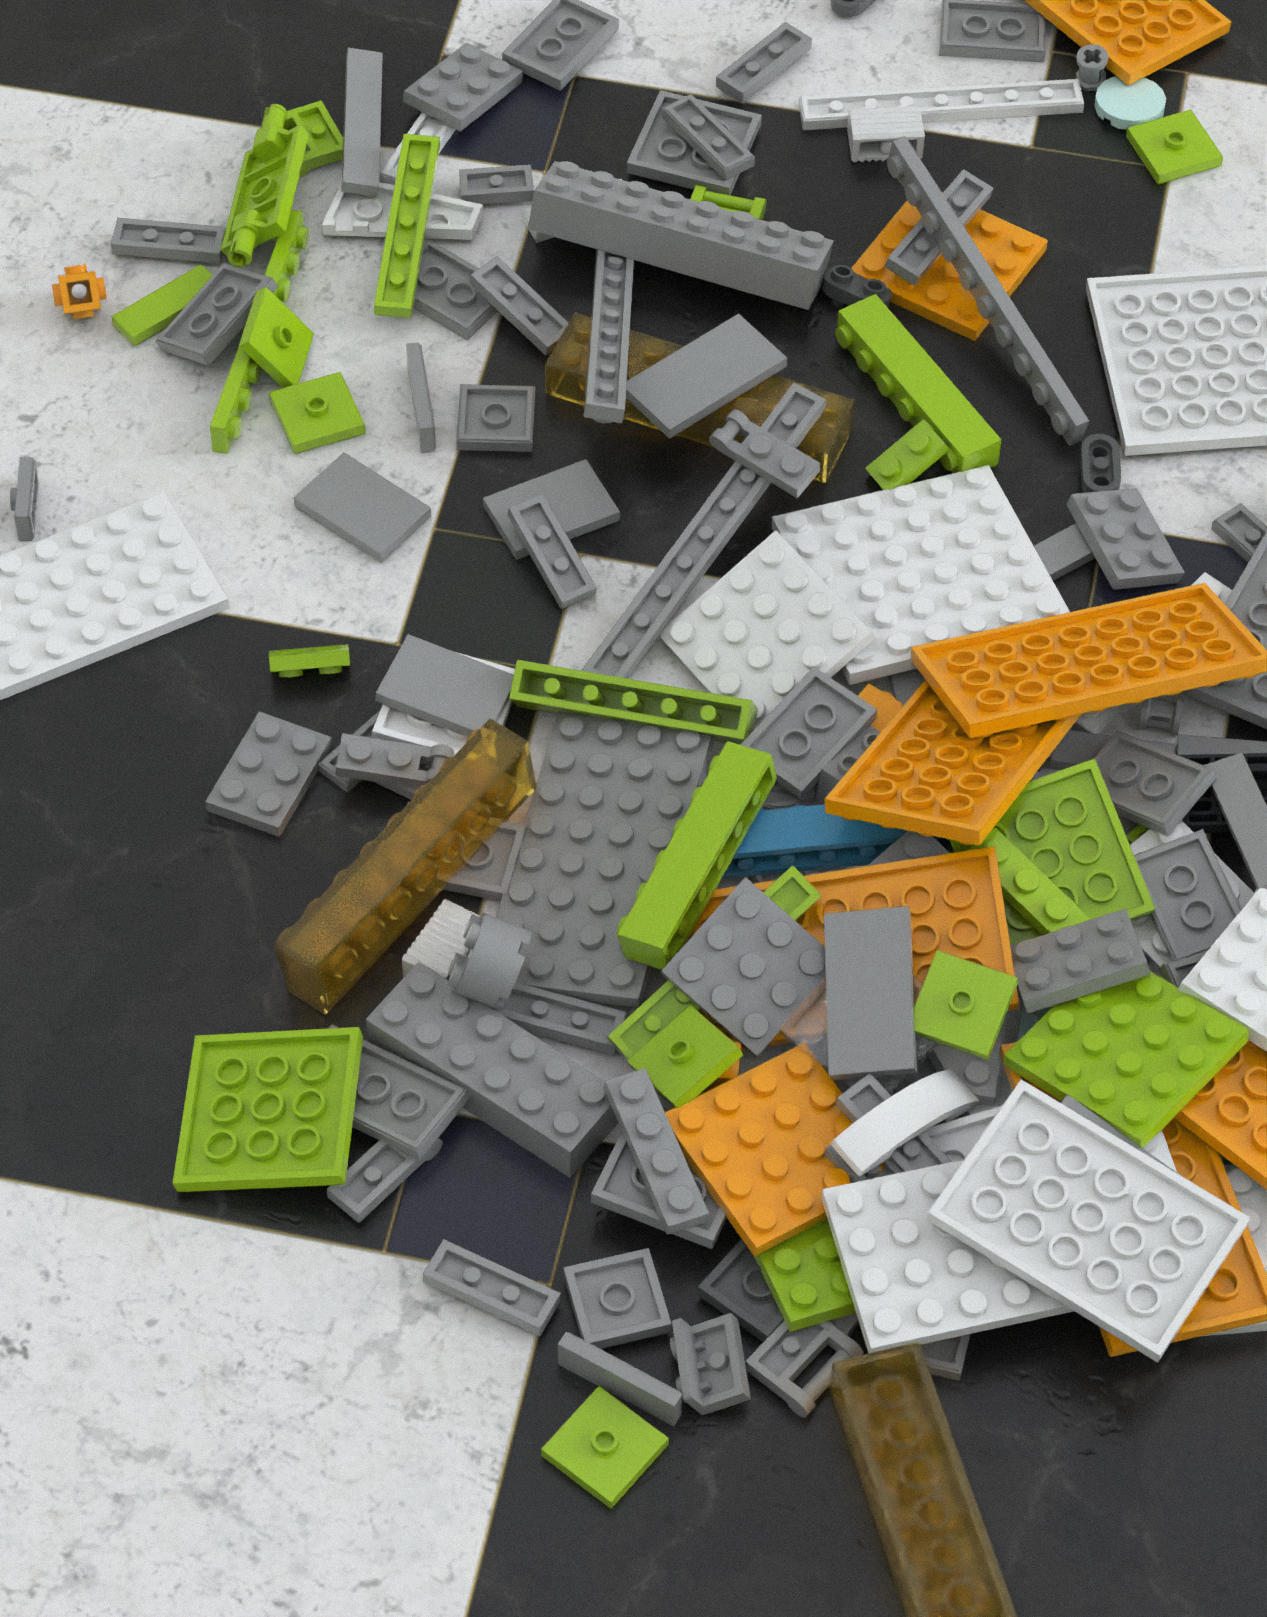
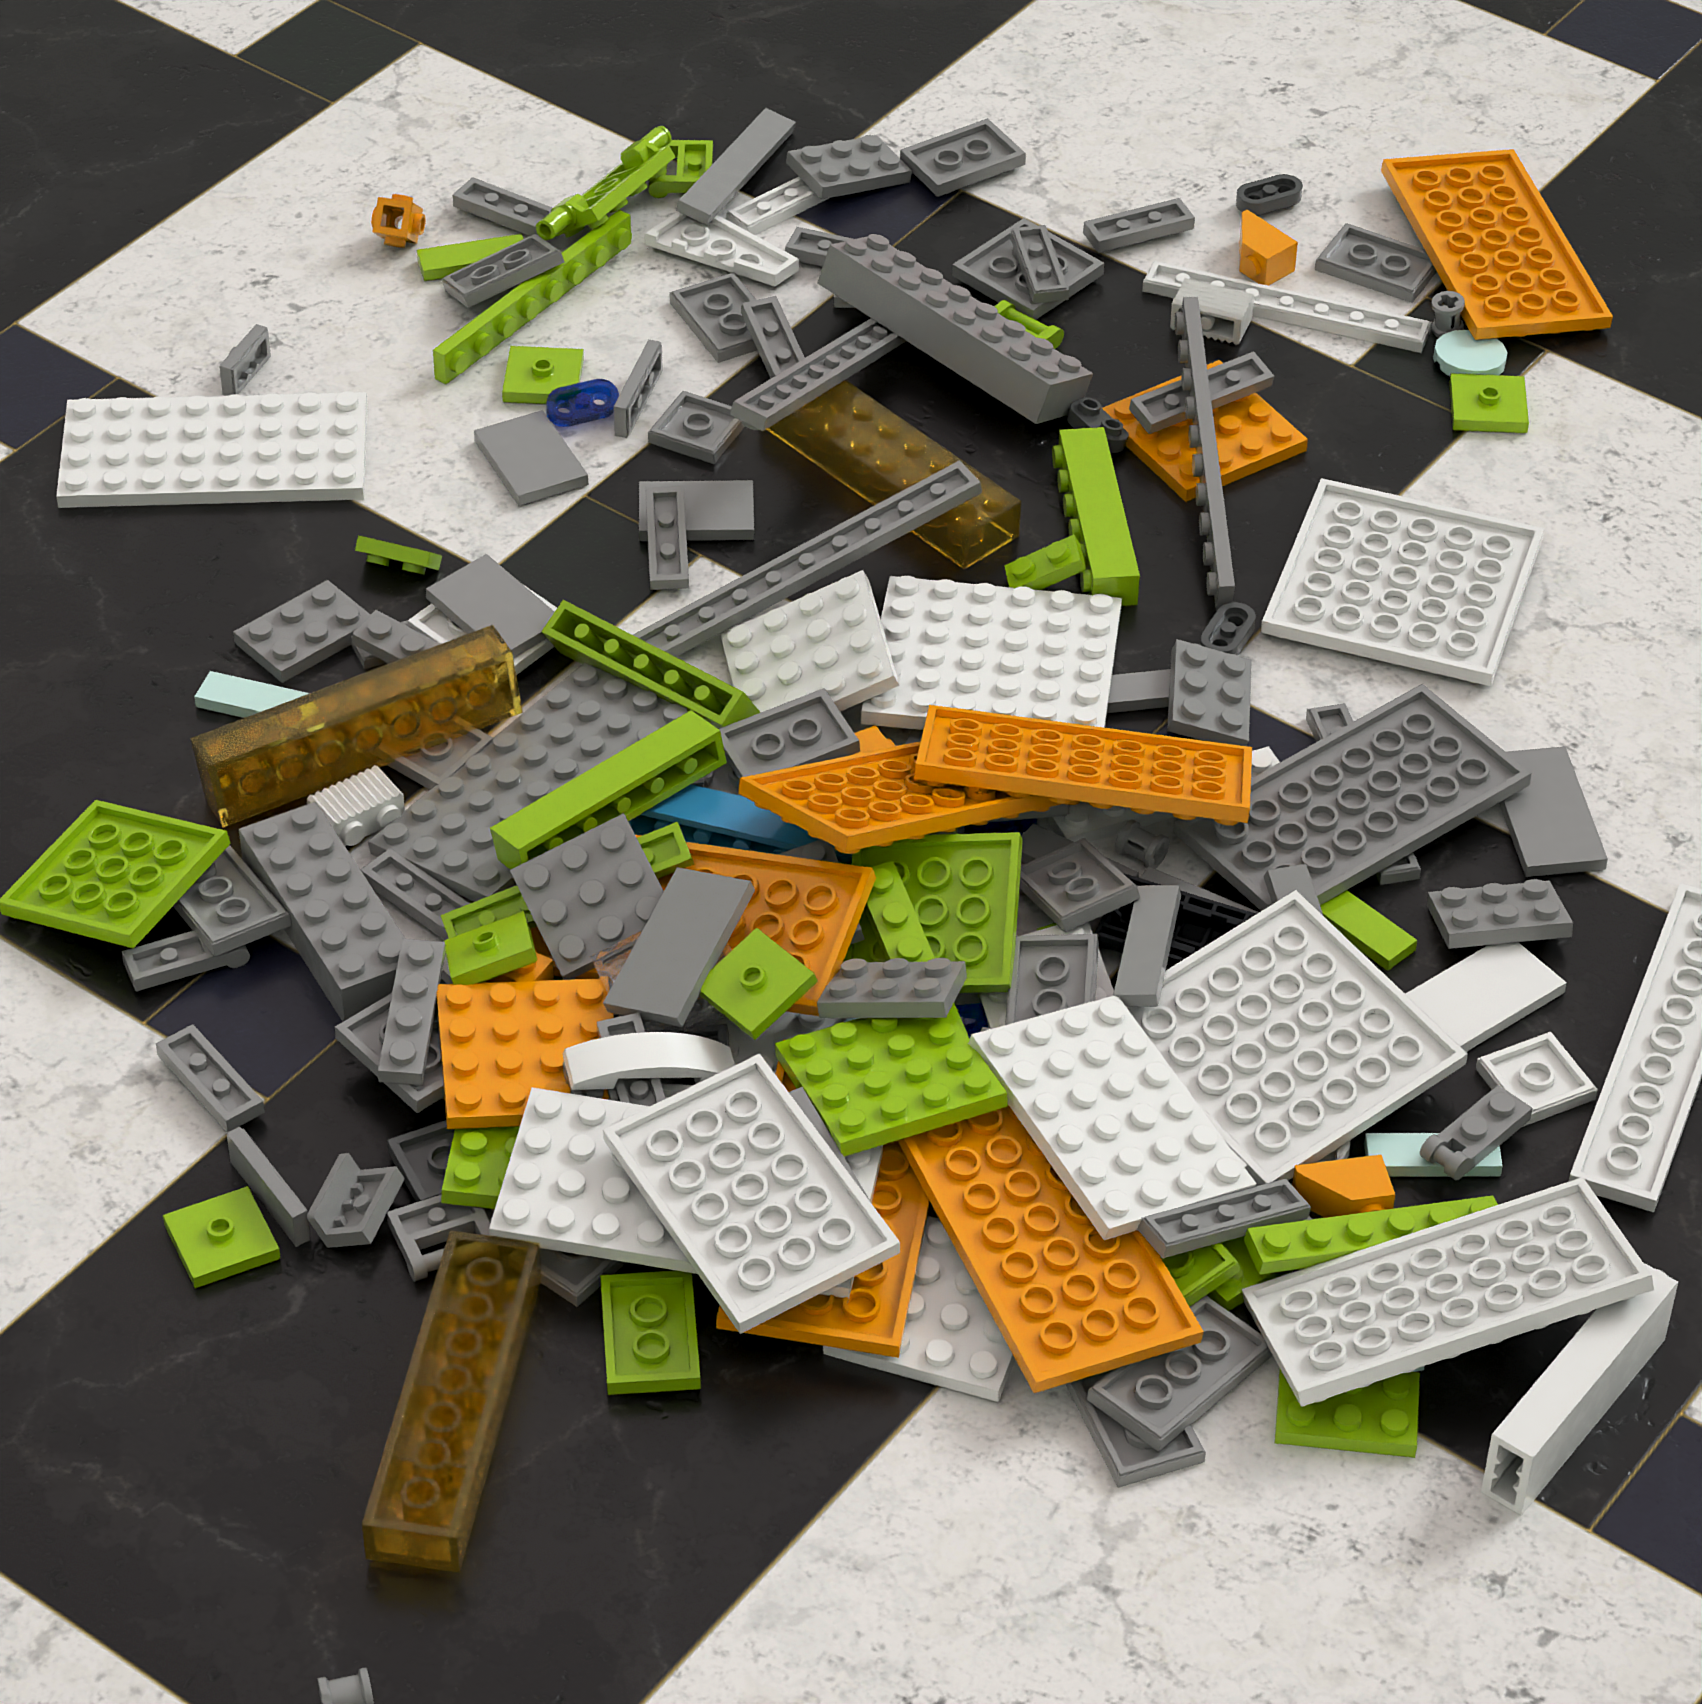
camera: 25 degrees right, 10 degrees down
lime plate [239,287,314,388] -> none
lime plate [374,134,440,318] -> none
light grey brick [447,913,531,1011] -> none
light grey plate [563,1248,672,1349] -> none
light grey tile [626,314,787,439] -> none
light grey plate [709,409,820,498] -> none
none -> light aqua tile [194,671,322,732]
none -> clear blue plate [545,379,619,427]
none -> lime plate [600,1271,701,1395]
none -> light orange slope [1239,210,1298,286]

